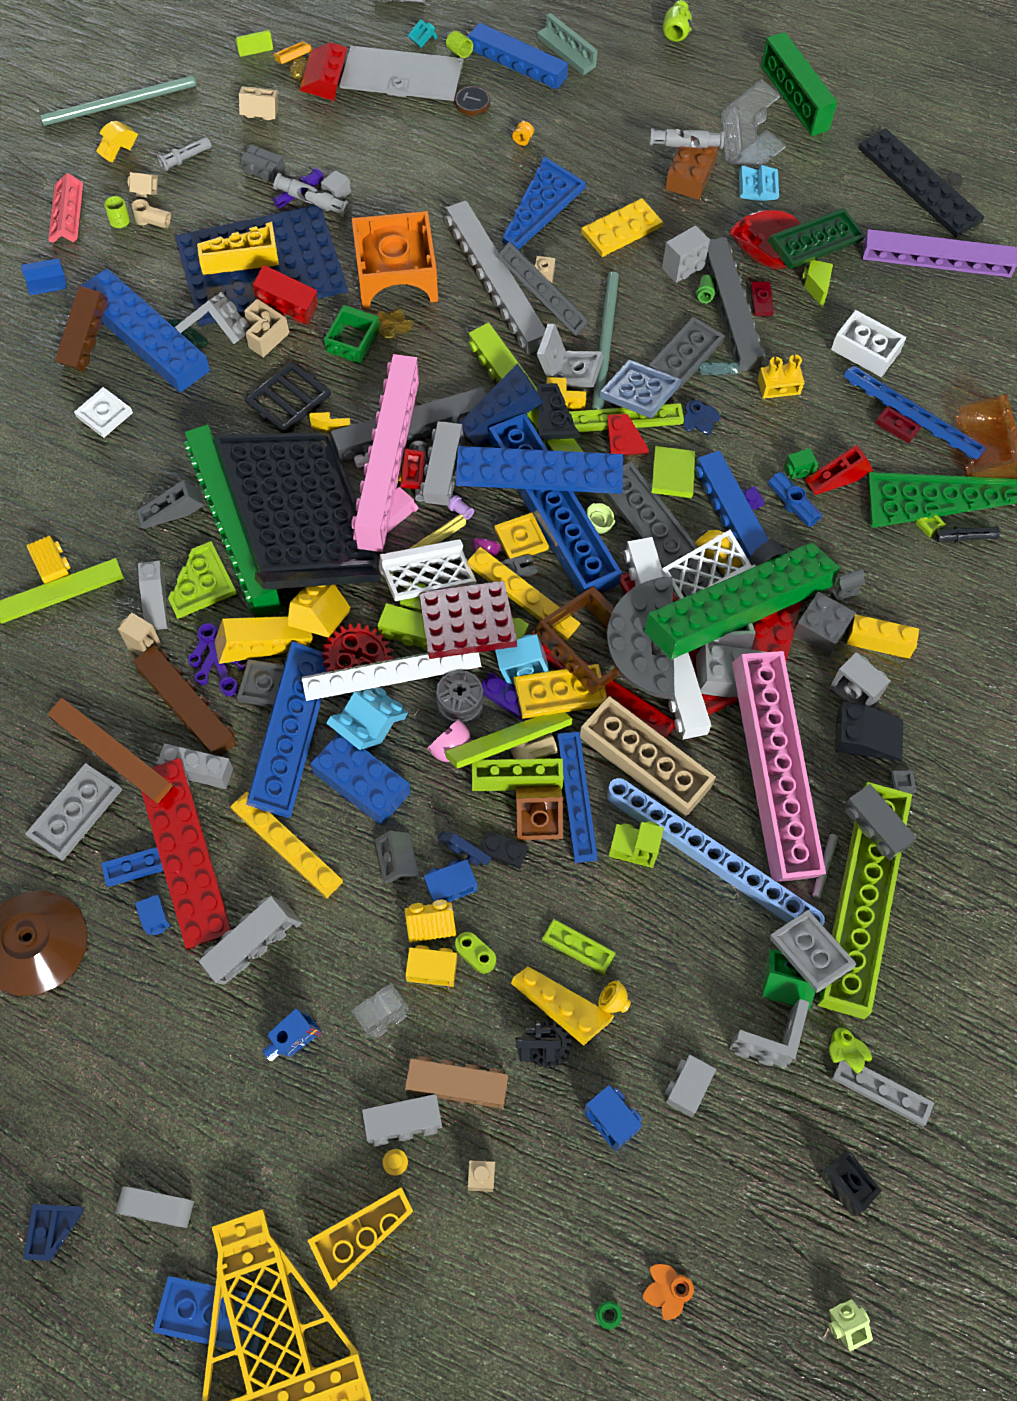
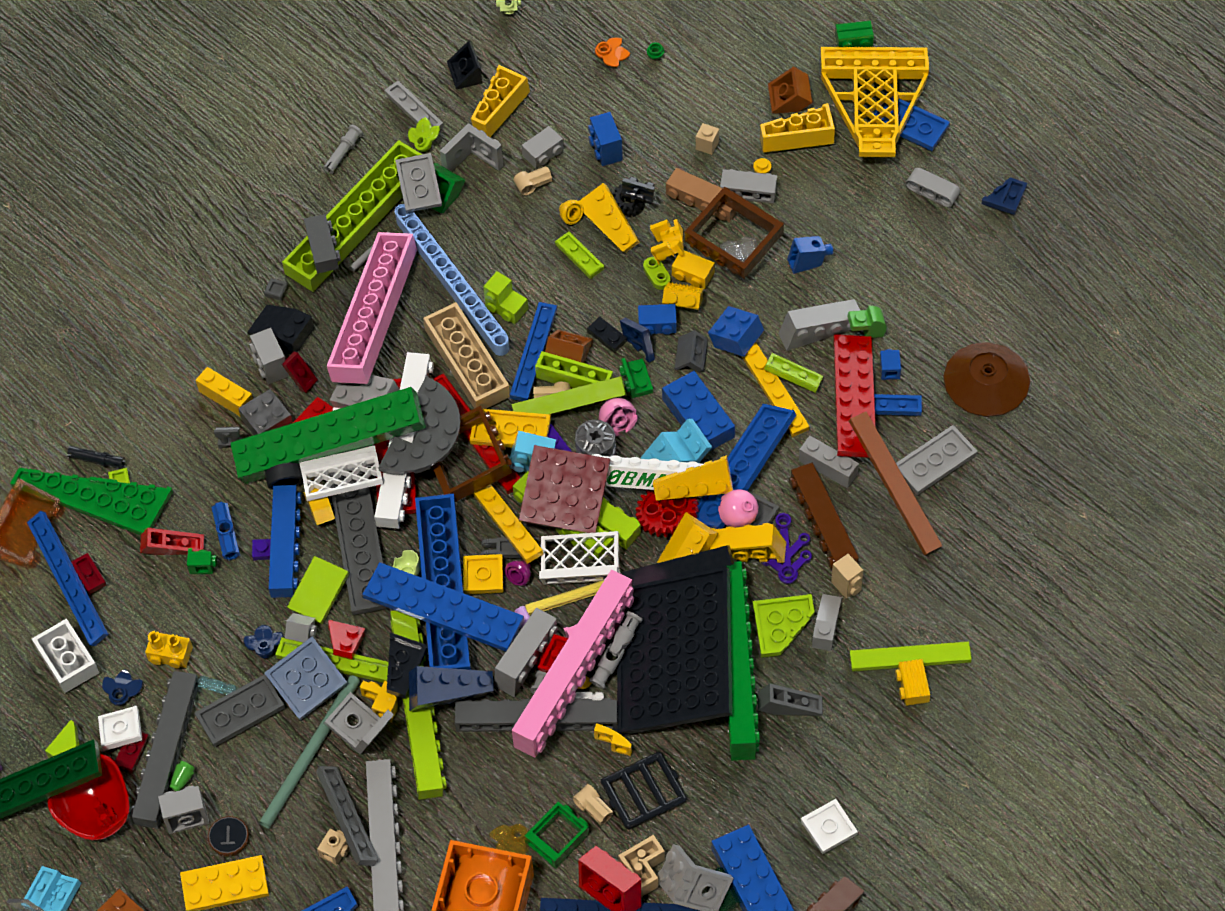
camera: 155 degrees left, 5 degrees down
none -> white tile [98,706,142,751]
none -> dark blue plate [102,669,143,706]
none -> black tile [208,816,249,857]
none -> dark red plate [281,352,318,393]
none -> light grey brick [285,613,317,643]
none -> light grey pin [323,125,363,174]
none -> yellow wedge [471,65,530,137]
none -> tan piece [513,166,552,196]
none -> tan piece [572,784,613,825]
none -> light grey piece [589,611,643,689]
none -> green bracket [619,358,653,398]
none -> yellow piece [650,219,684,265]
none -> yellow wing [653,455,733,500]
none -> reddish brown window [685,186,784,279]
none -> blue brick [708,306,764,357]
none -> bright pink cylinder [718,489,758,527]
none -> lime tile [764,353,823,393]
none -> dark orange slope [768,66,812,114]
none -> bright green brick [847,306,887,338]

